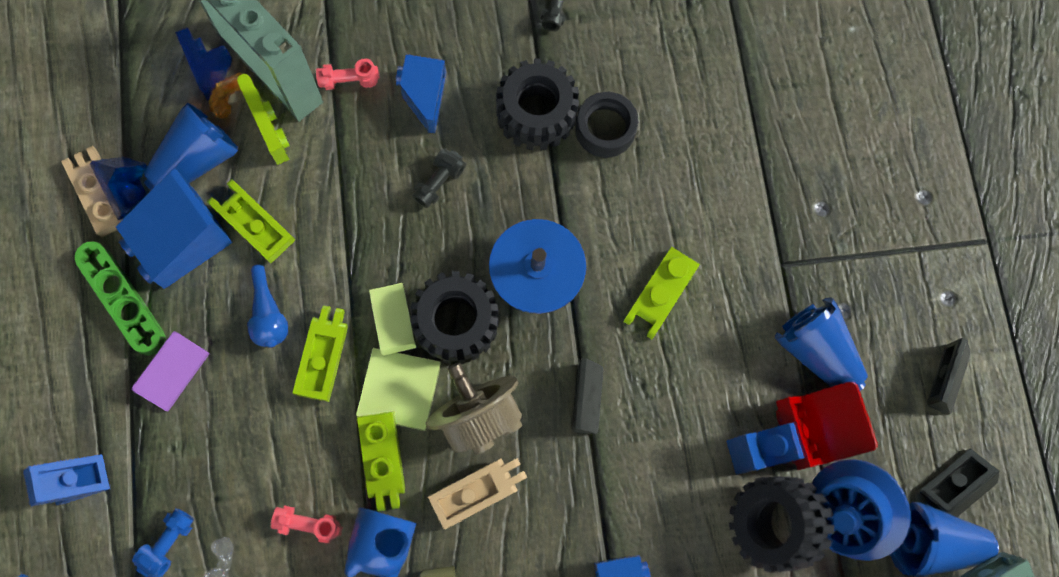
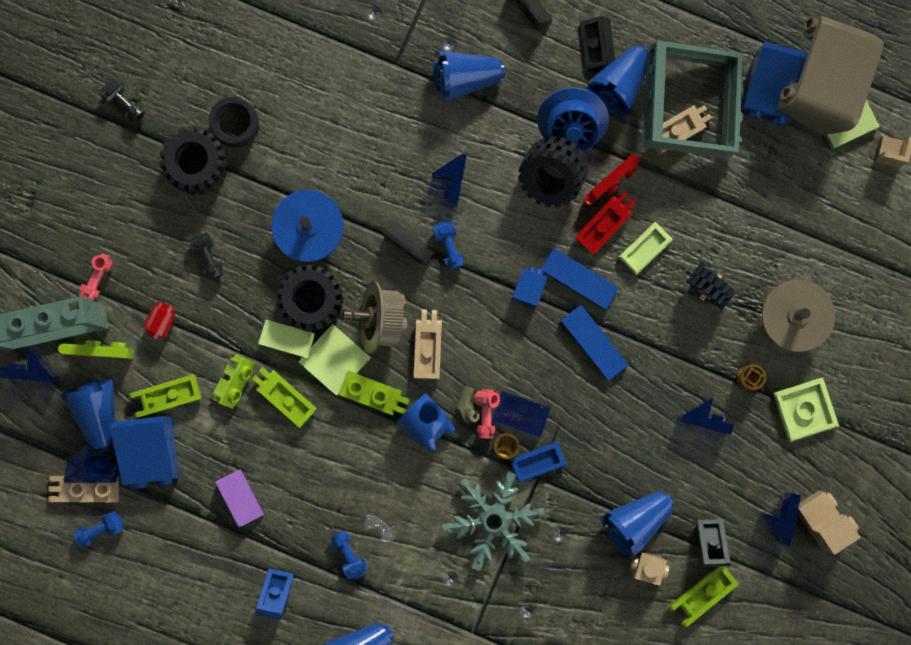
camera: 50 degrees left, 10 degrees up
bright green beam [75,241,166,355] -> none
clear orange arm [208,72,242,118] -> none
blue piece [247,265,288,348] -> none
coral bar [271,506,343,543] -> none
blue slope [396,54,446,133] -> none
lime hinge [623,246,700,340] -> none
blue slope [726,423,804,475] -> none
red bracket [776,382,878,471] -> none
none -> blue bar [73,511,124,547]
none -> red brick [143,301,177,340]
none -> lime hinge [213,353,256,409]
none -> clear blue slope [432,154,467,208]
none -> blue bar [433,220,464,270]

